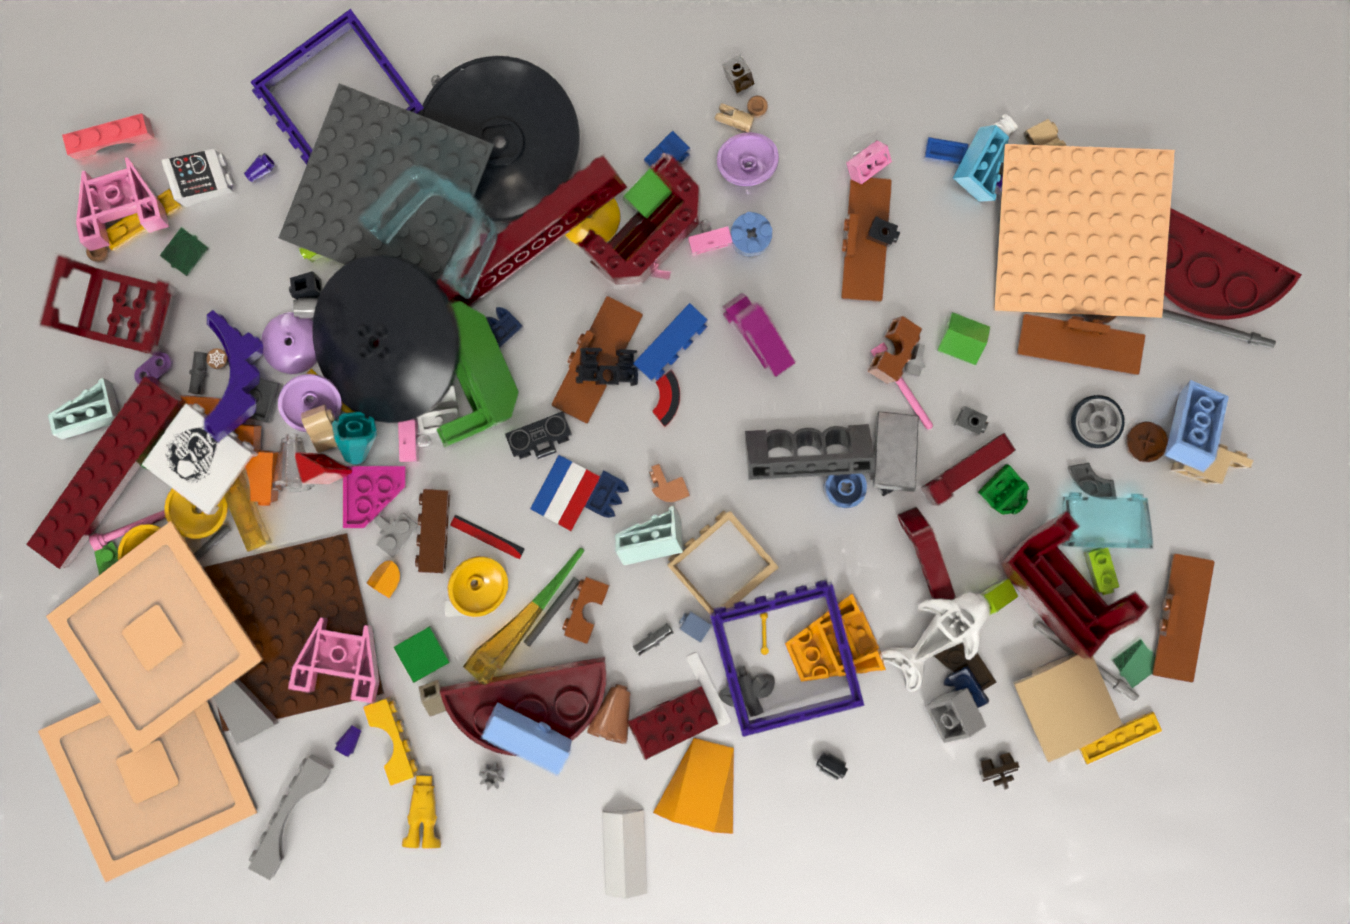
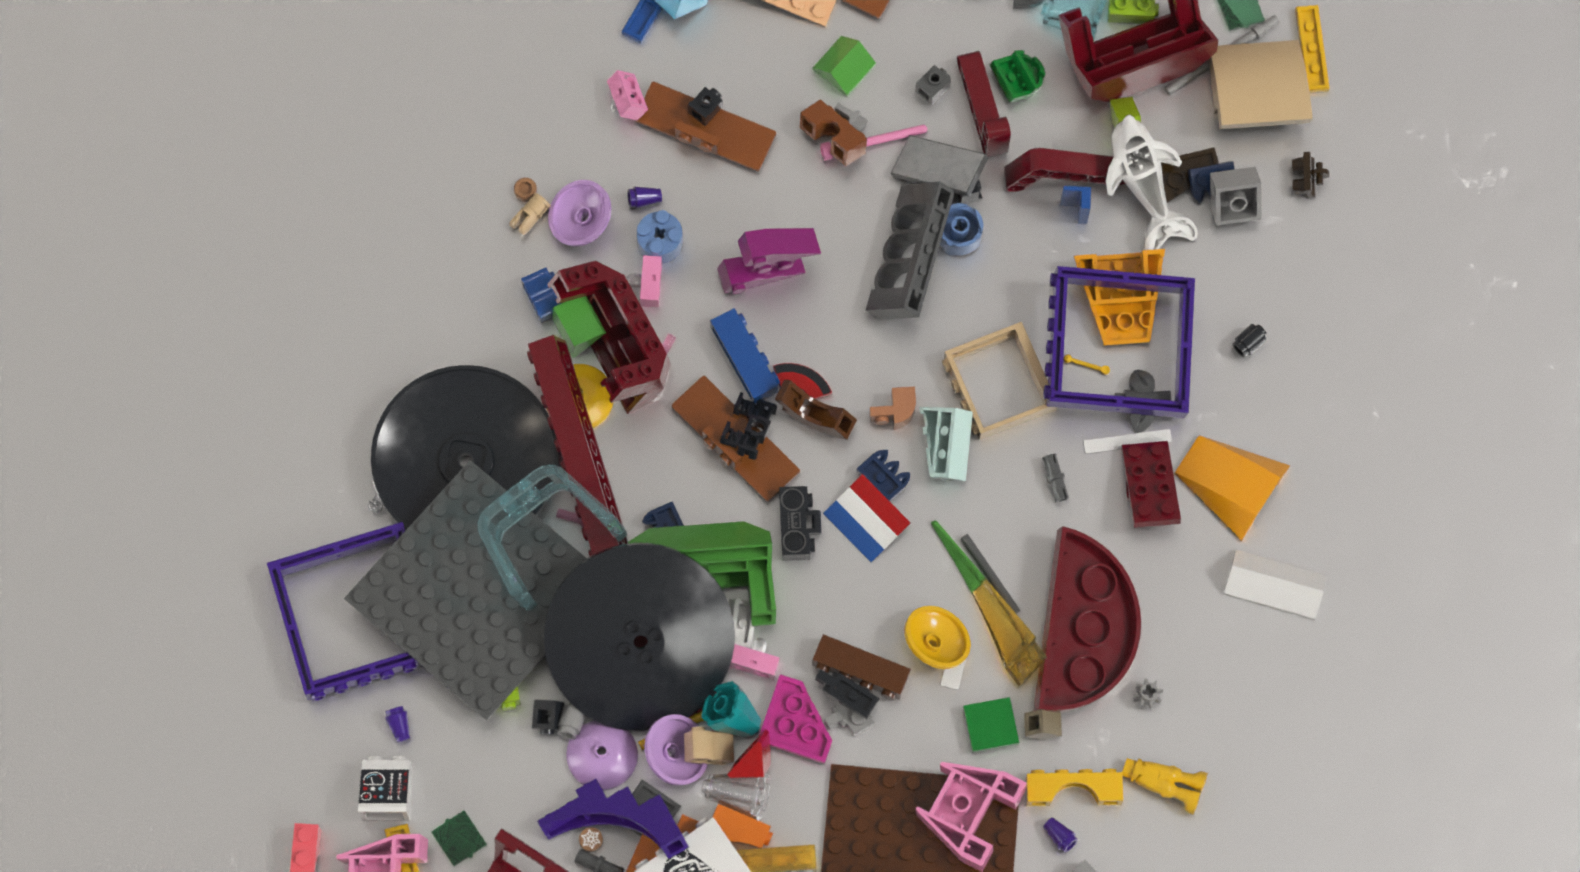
camera: 70 degrees left, 15 degrees down
light orange brick [366,560,400,598] -> none
red sticker [450,515,525,559] -> none
light blue brick [482,703,572,775] -> none
dark orange arch [562,576,610,644] -> none
nougat cone [587,684,631,744] -> none
sand blue brick [679,611,712,643] -> none
dark brown brick [722,55,755,93] -> none
none -> dark purple cone [627,186,662,209]
none -> reddish brown arch [774,380,857,440]
none -> black hinge [815,670,880,720]
none -> blue panel [1060,186,1091,224]

